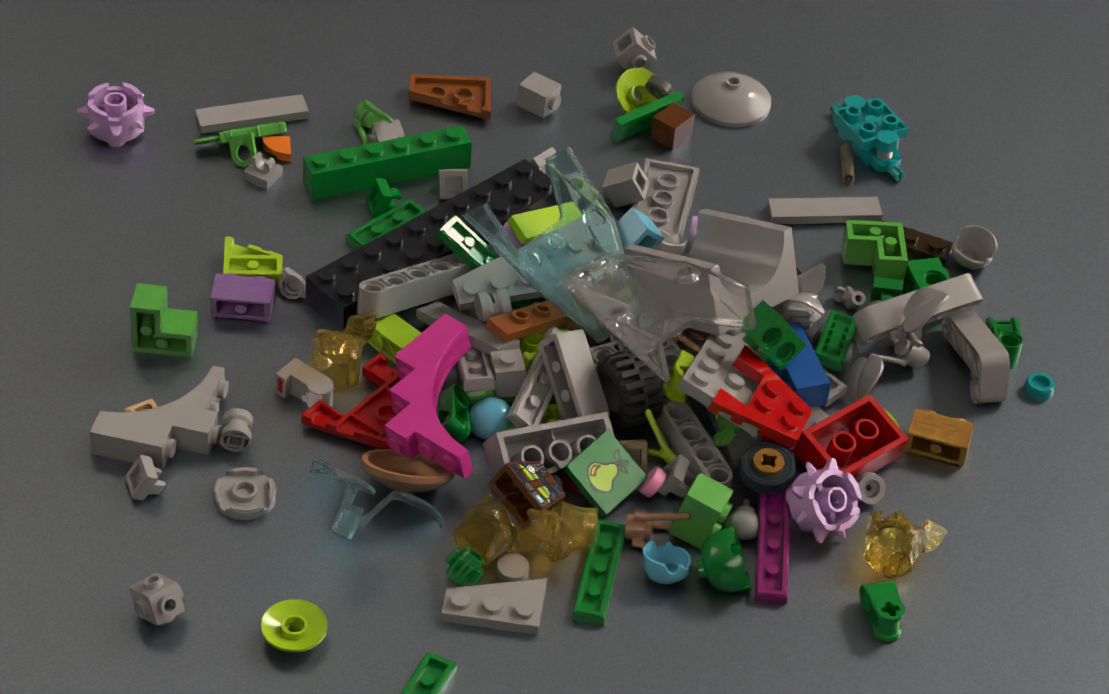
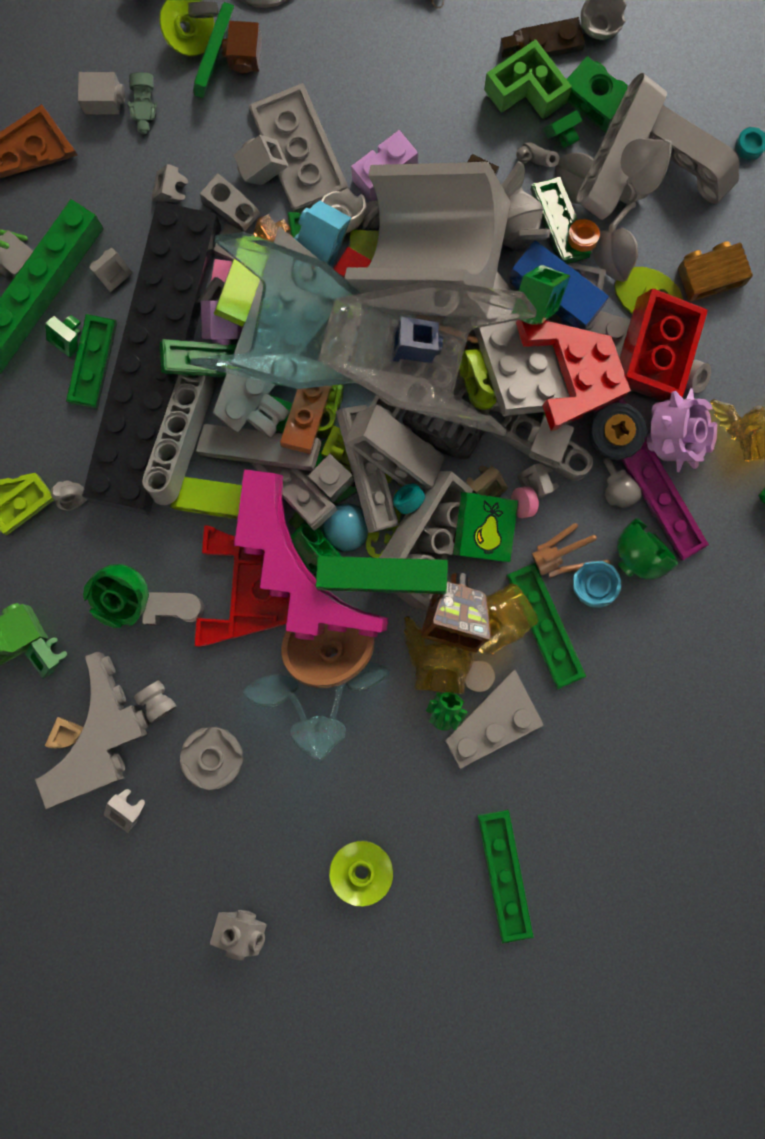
camera: 25 degrees left, 40 degrees up
medium lavender brick [211,273,275,322] -> none
clear yellow helmet [309,311,377,388] -> none
lime plant [645,409,677,464] -> none
bright green brick [668,473,734,550] -> none
light grey tile [767,197,883,224] -> none
green piece [985,317,1023,369] -> none
none -> green tile [25,637,67,679]
none -> green cylinder [83,564,149,628]
none -> sand green piece [128,72,157,134]
none -> green tile [316,556,448,594]
none -> dark blue brick [392,317,443,363]
none -> teal tile [393,483,425,514]
none -> light grey brick [528,416,574,469]
none -> orange tile [568,219,600,252]

